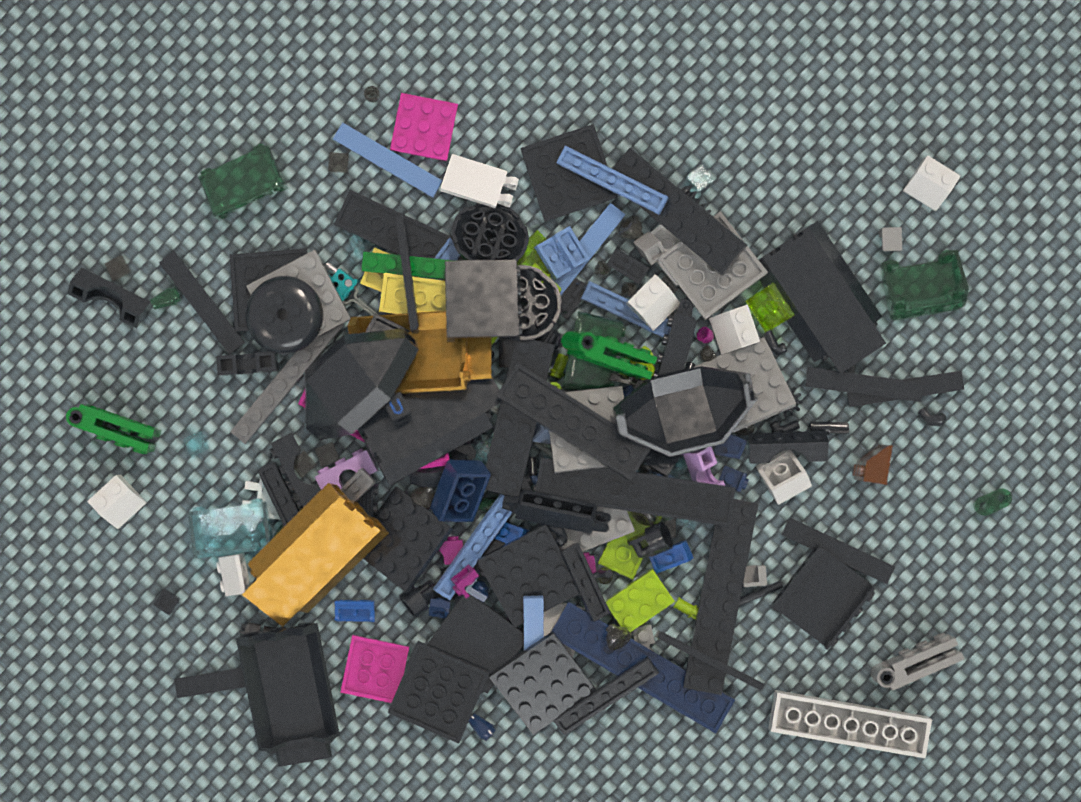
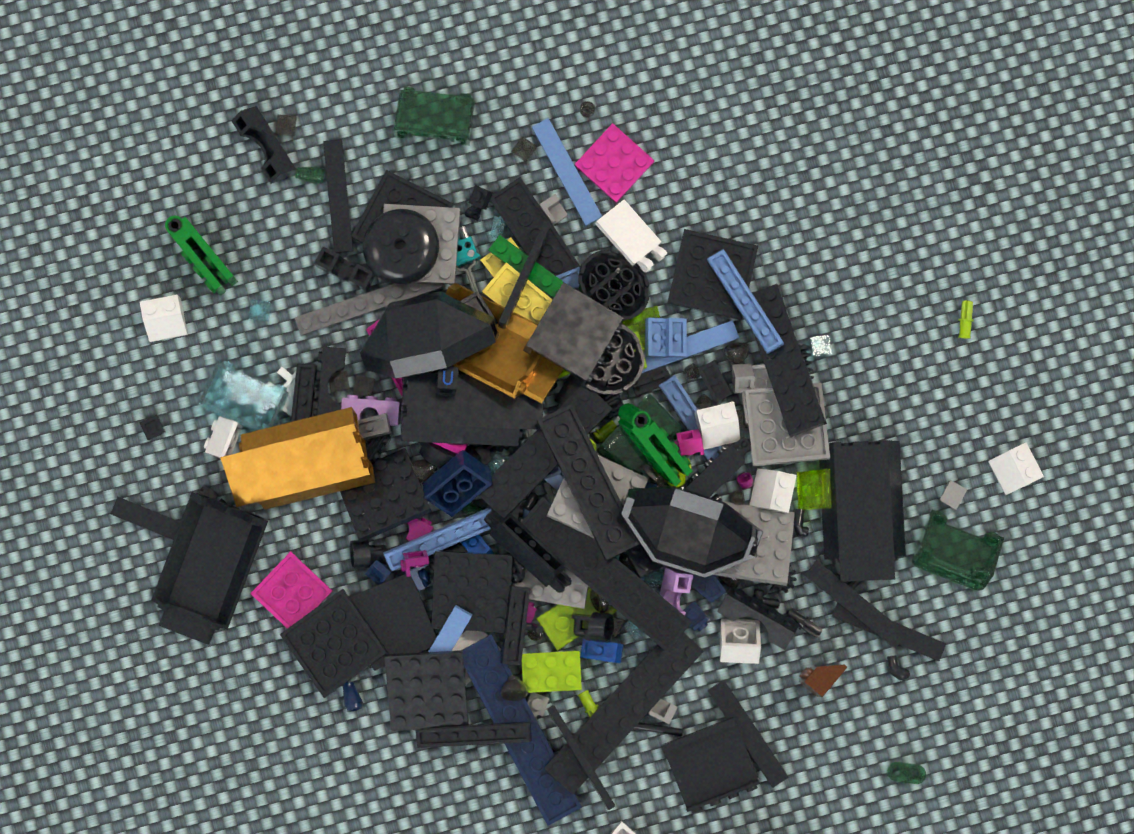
camera: 30 degrees right, 5 degrees down
blue hinge [335,600,375,622] -> none
none -> black plate [465,185,493,221]
none -> light grey panel [540,194,567,226]
none -> dark pink brick [674,429,704,456]
none -> lime axle [958,300,974,339]

